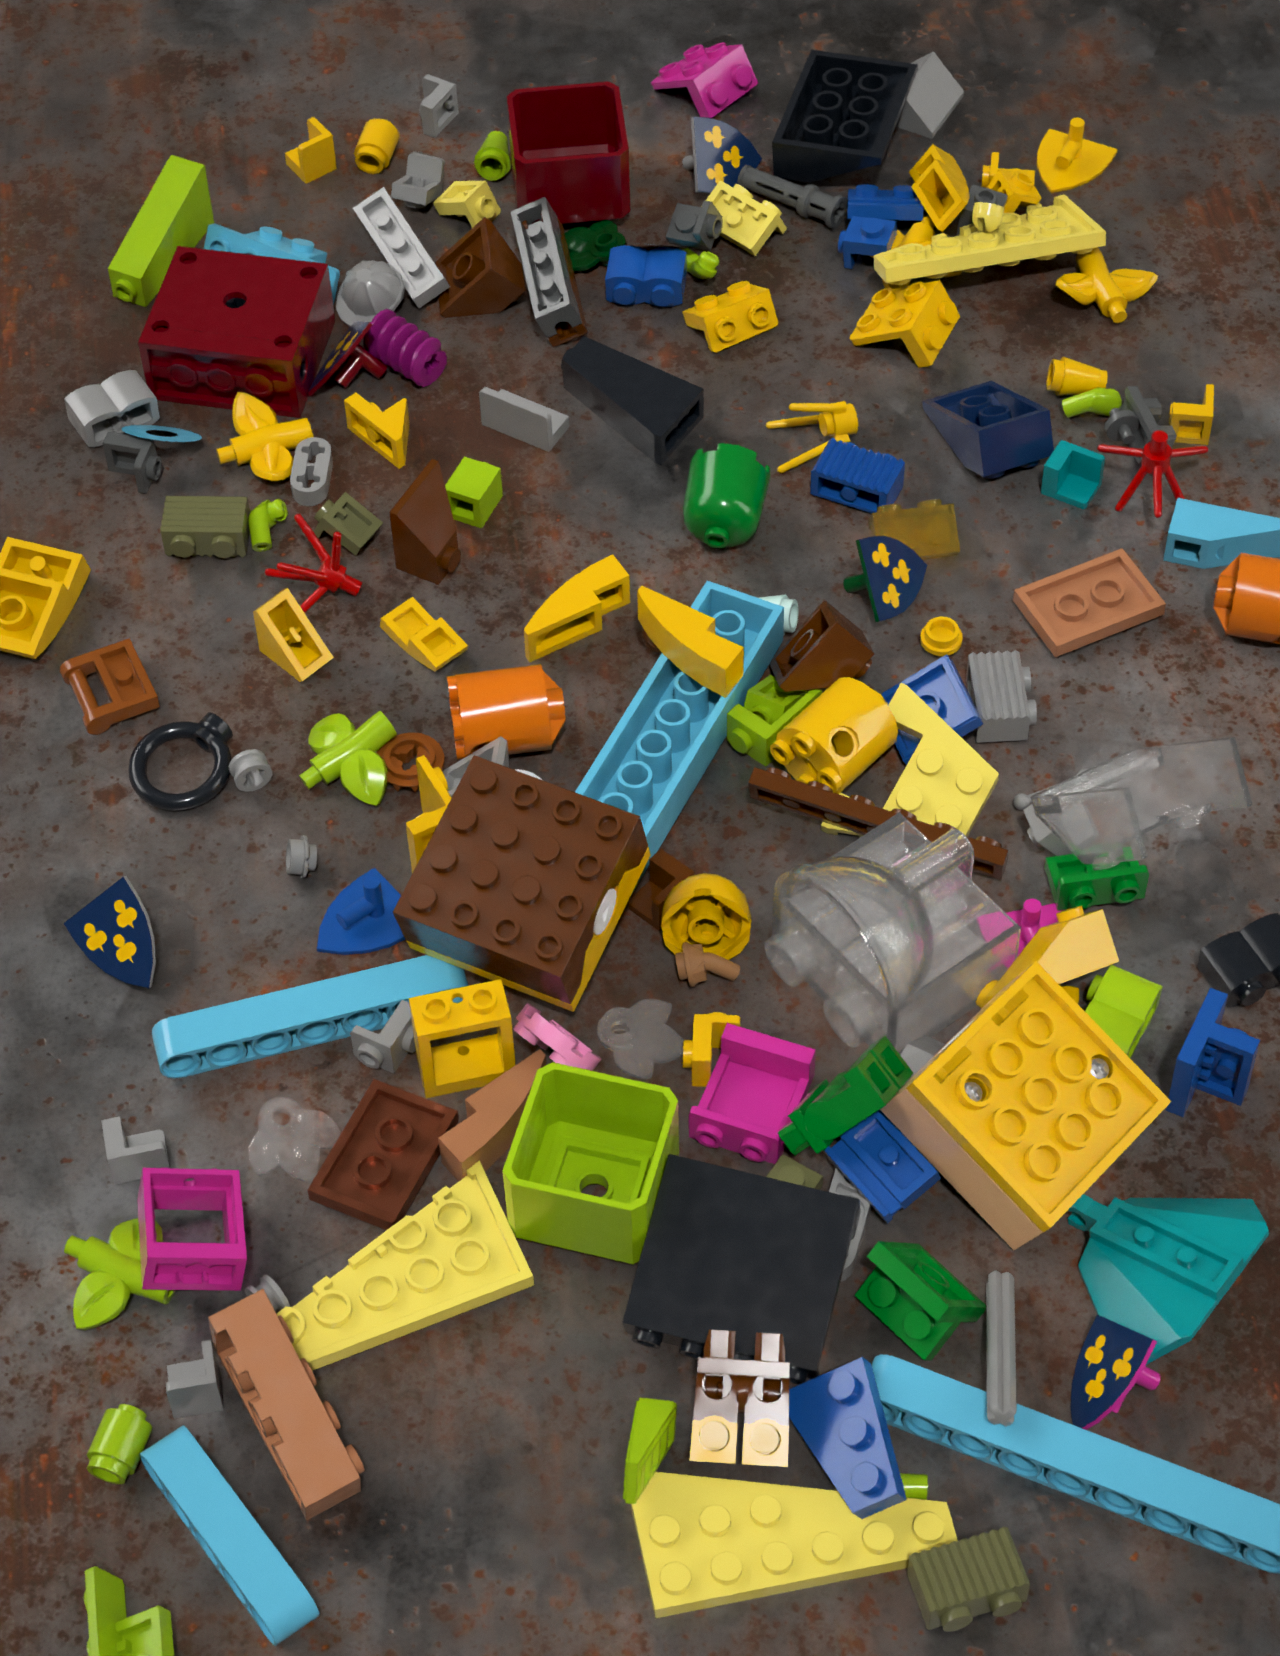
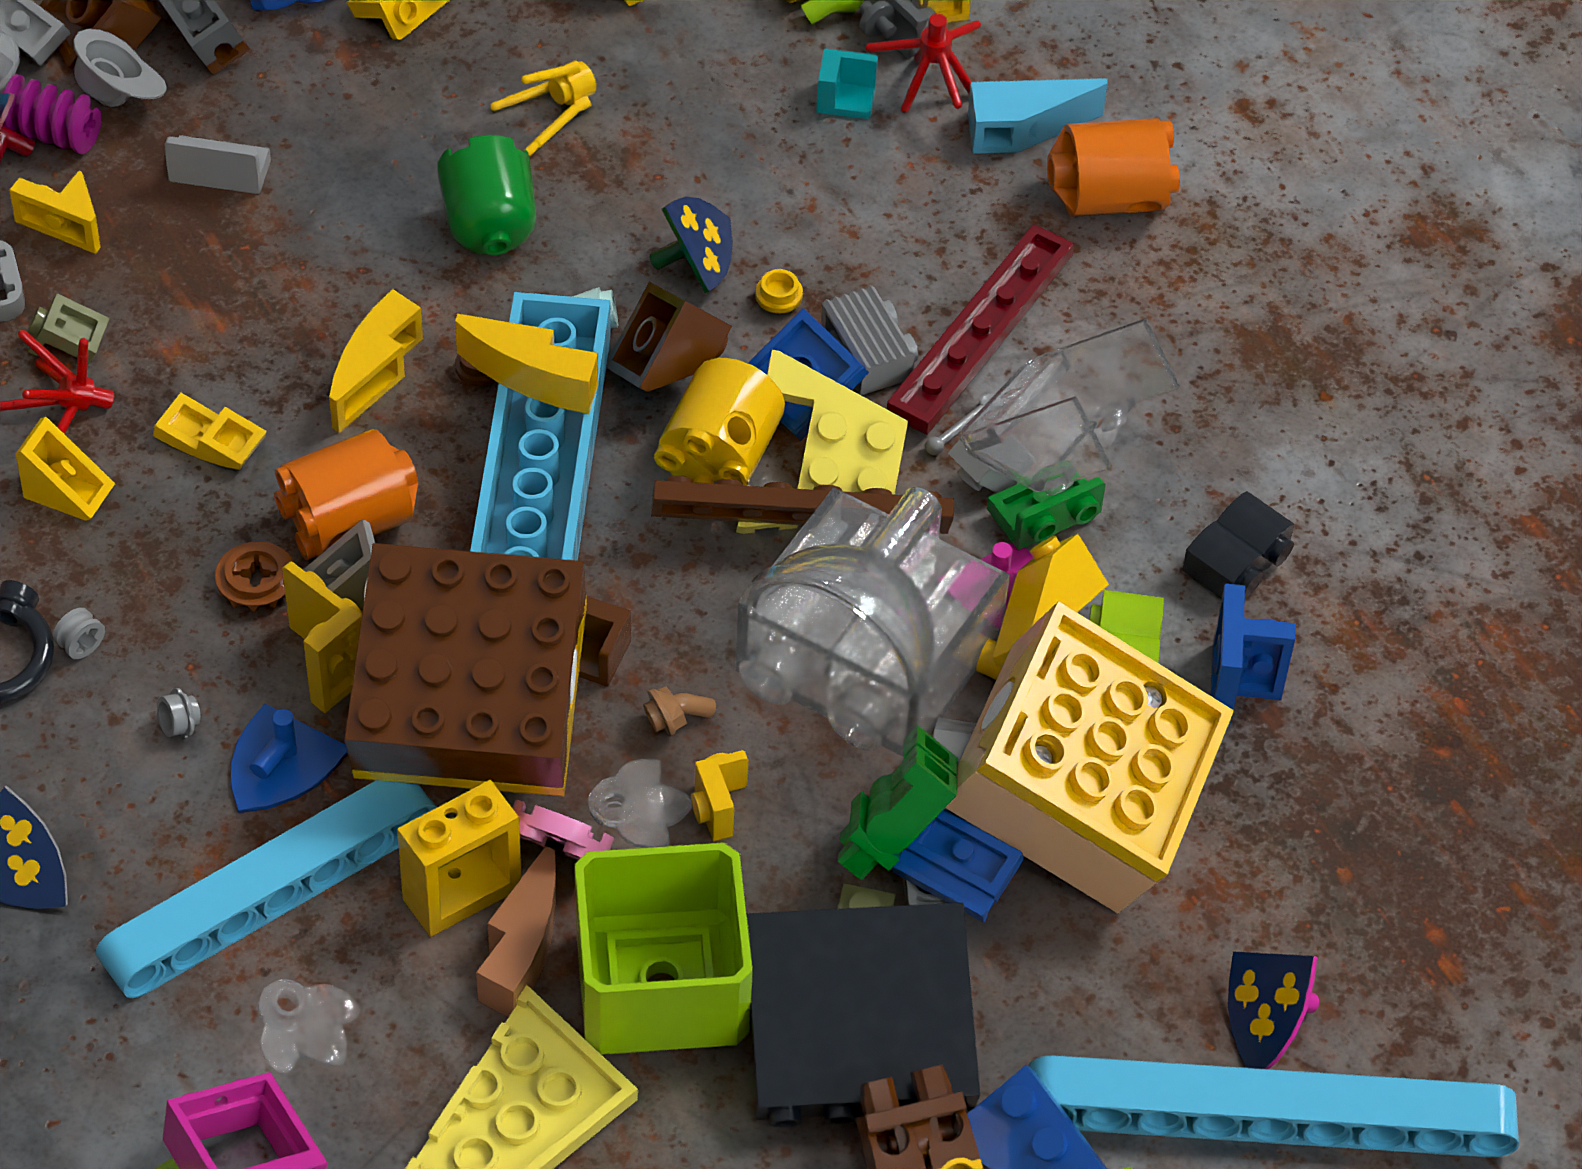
camera: 25 degrees left, 0 degrees up
light grey panel [101,1116,170,1185] -> none
lime plant [299,711,397,807] -> none
copper plate [308,1079,459,1230] -> none
light grey bracket [350,1000,416,1074] -> none
reddish brown slope [389,459,461,585] -> none
lime brick [445,456,503,529] -> none
black slope [561,336,704,465] -> none
yellow cylinder [661,873,751,960] -> none
dark pink panel [689,1023,816,1164] -> none
lime bracket [727,689,822,767] -> none
lime bracket [744,675,808,725] -> none
blue brick [810,438,905,518] -> none
green bracket [854,1241,986,1360] -> none
clear yellow bracket [868,499,960,559] -> none
dark blue slope [922,381,1054,478] -> none
light grey axle [986,1270,1017,1427] -> none
nougat plate [1013,548,1166,657] -> none
teal panel [1068,1194,1269,1365] -> none
none -> light grey piece [73,29,167,107]
none -> dark red plate [886,224,1074,435]

